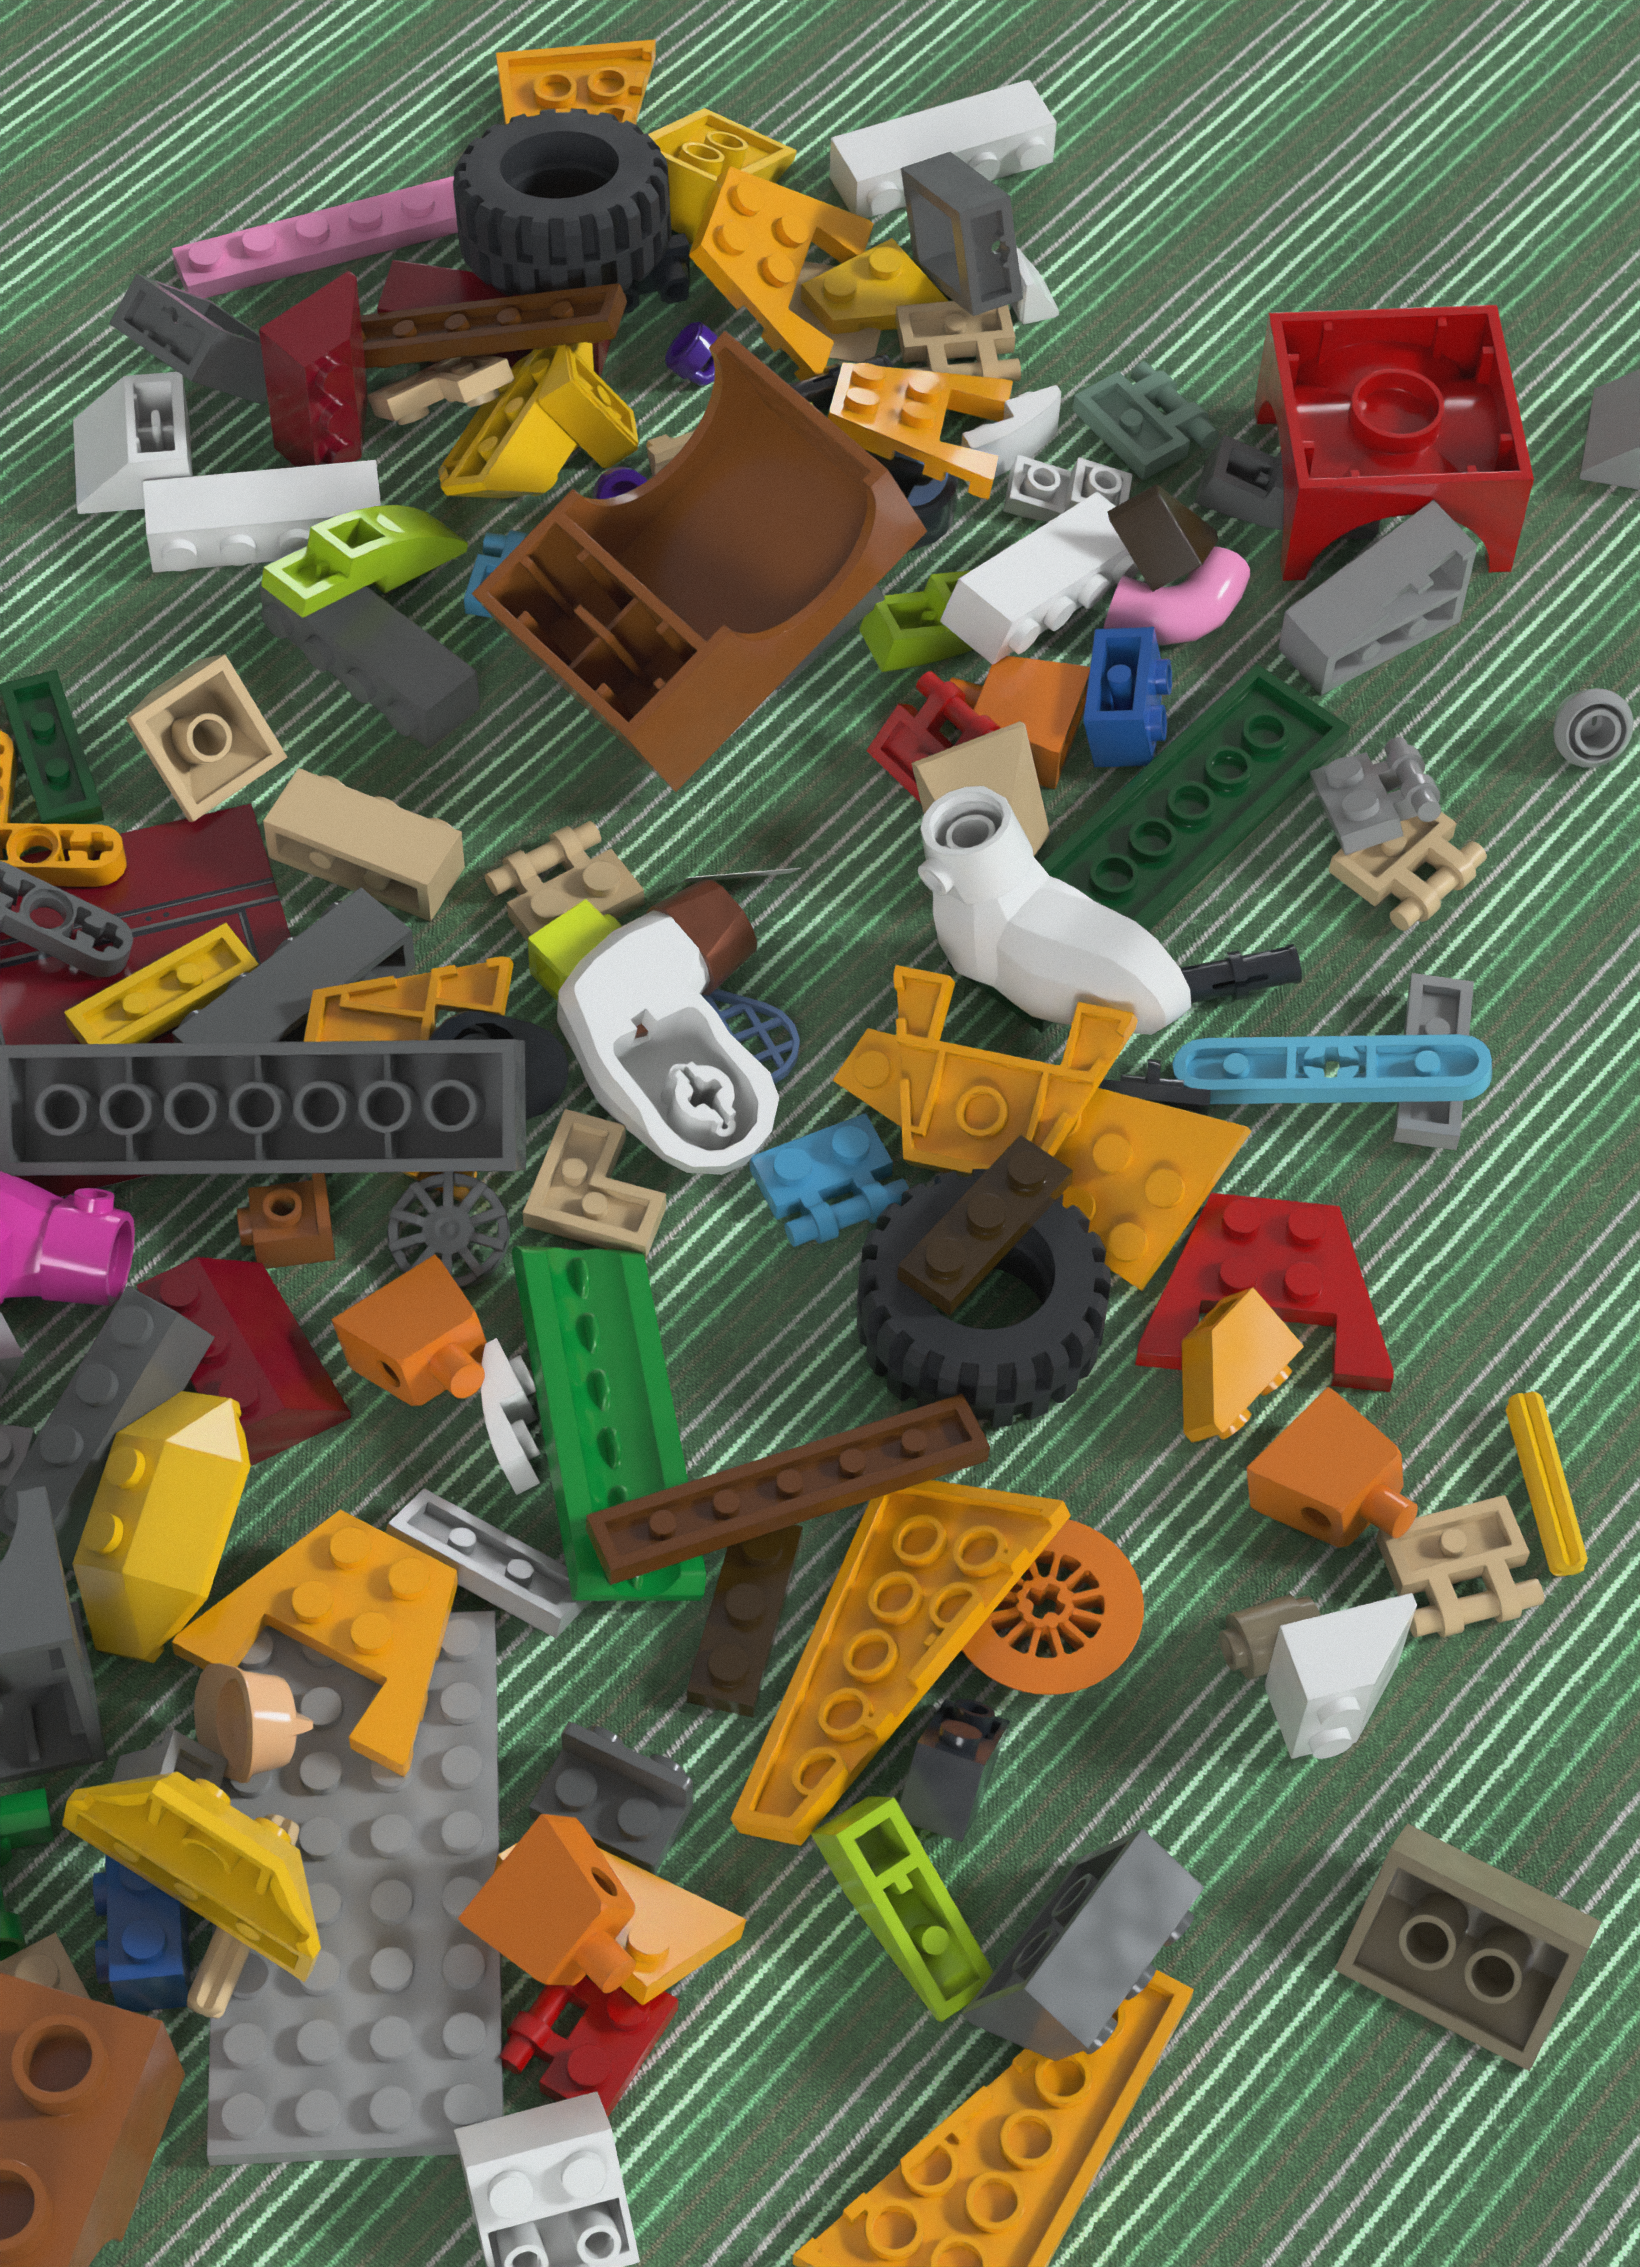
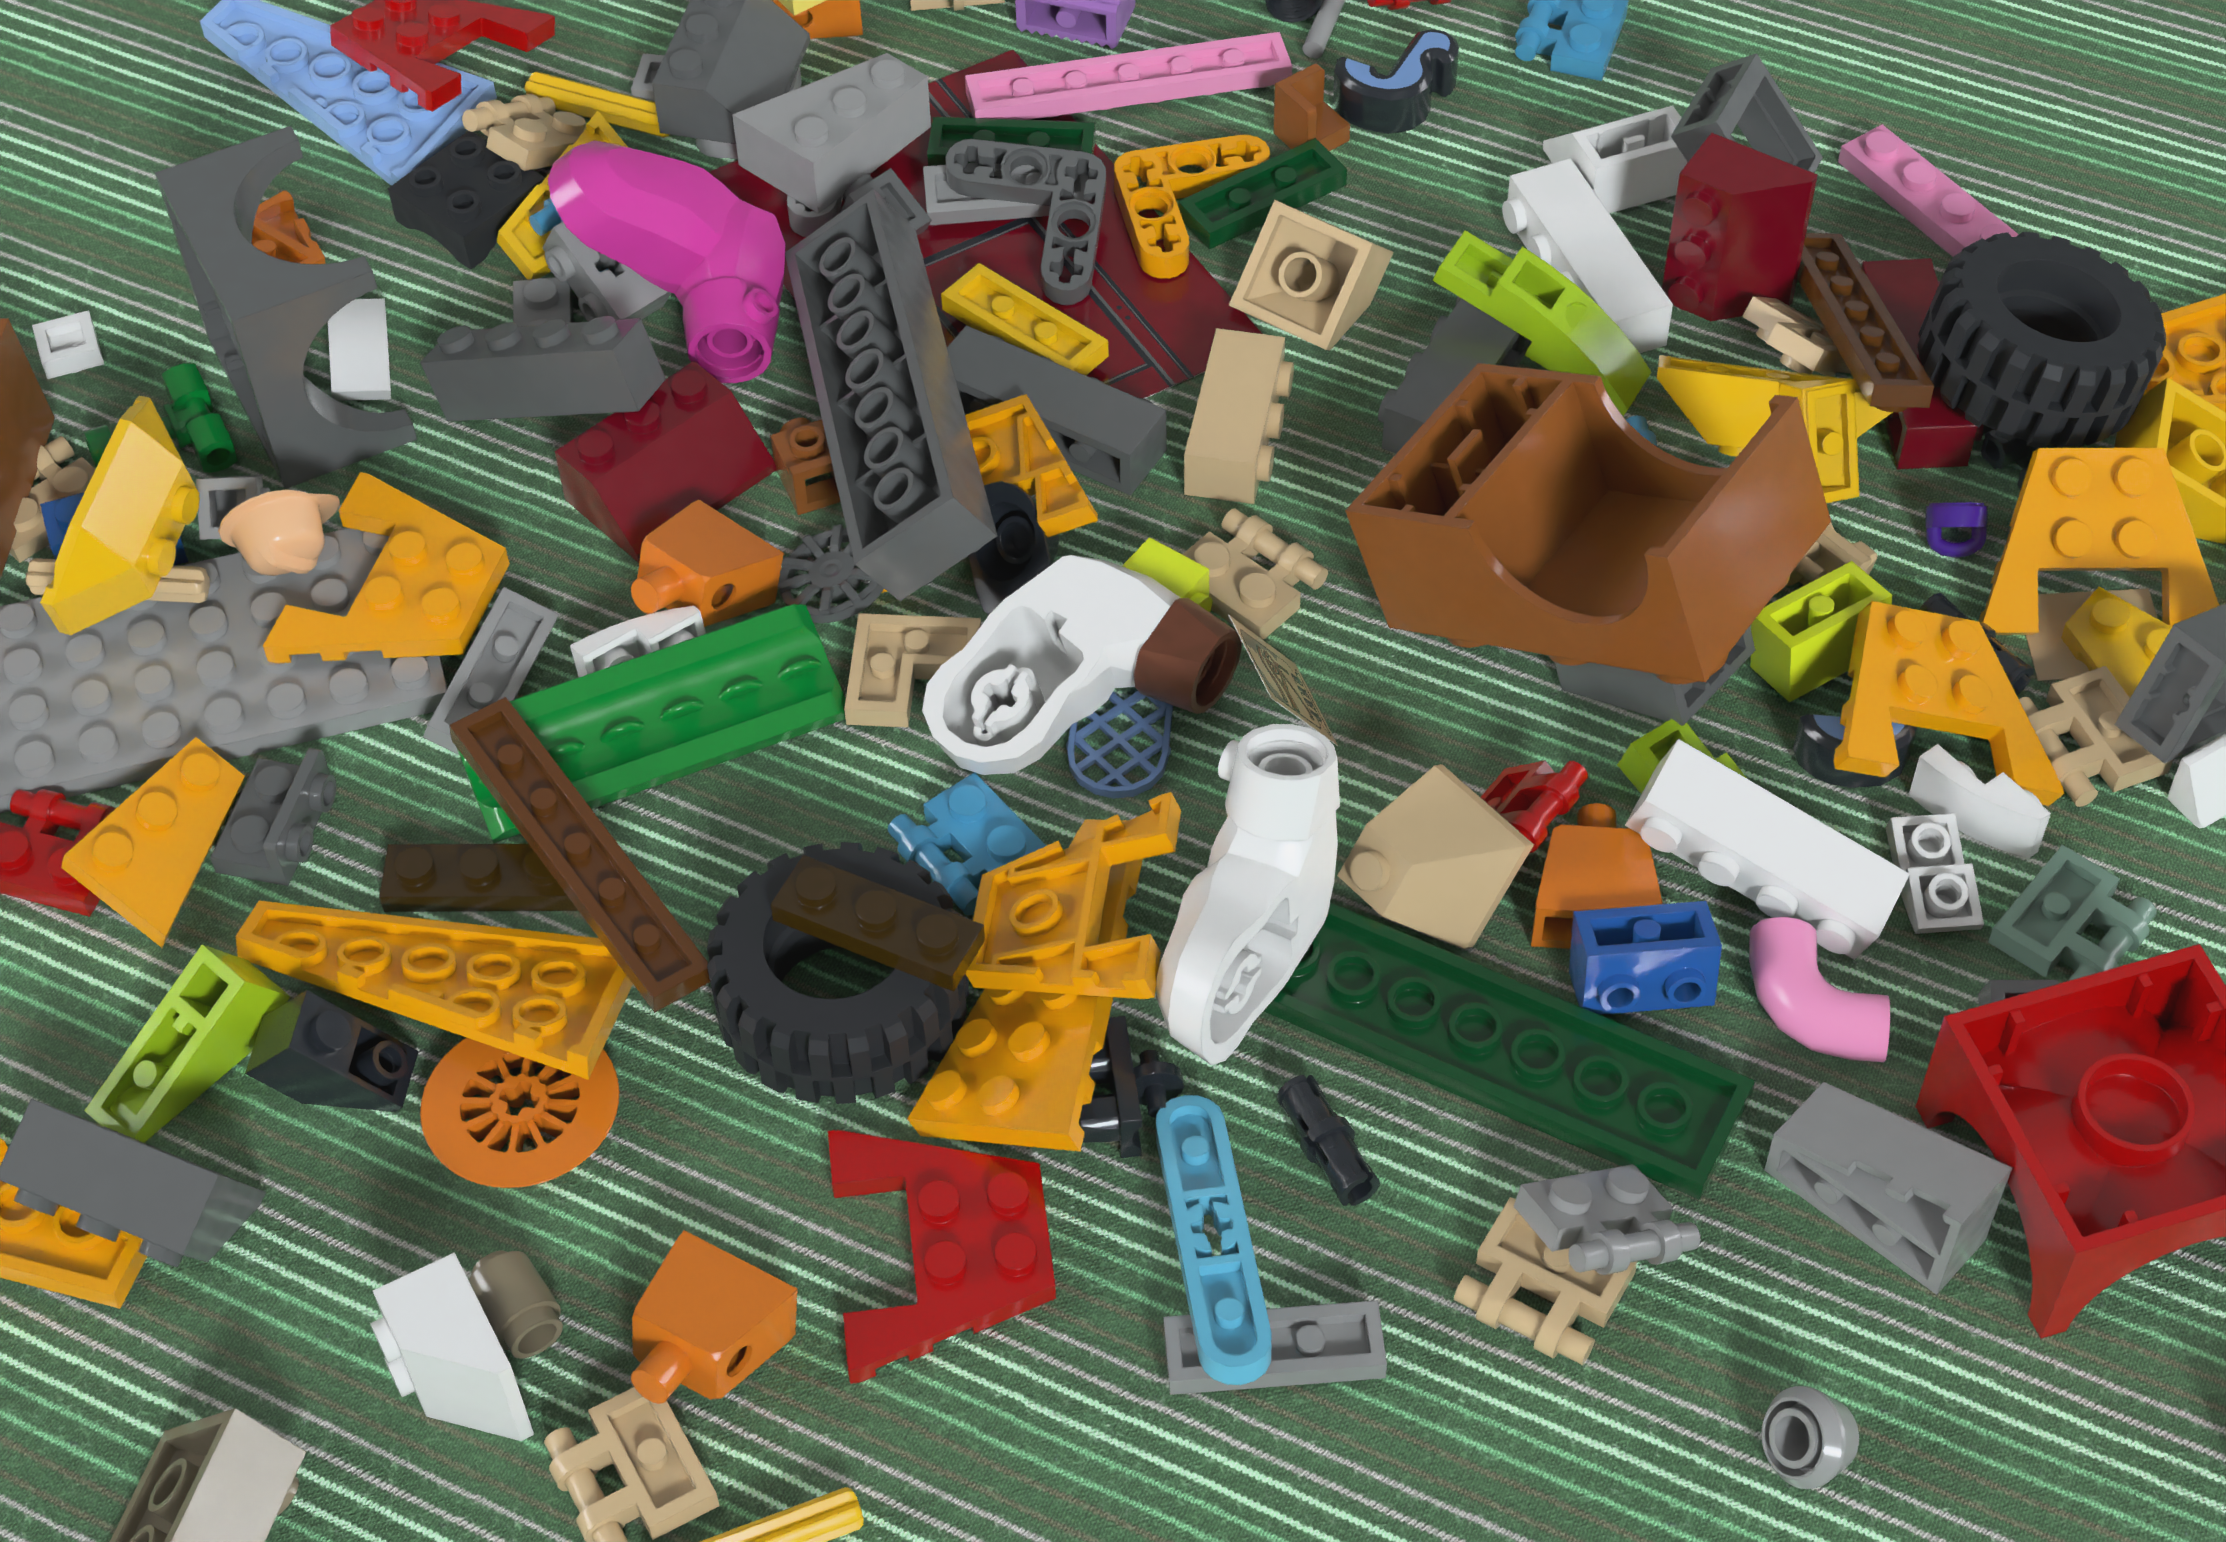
camera: 80 degrees right, 5 degrees down
yellow wedge [72,1391,251,1663] -> none
orange torso [458,1814,636,1993] -> none
dark brown slope [1107,484,1219,592] -> none
light orange slope [1182,1287,1304,1443] -> none

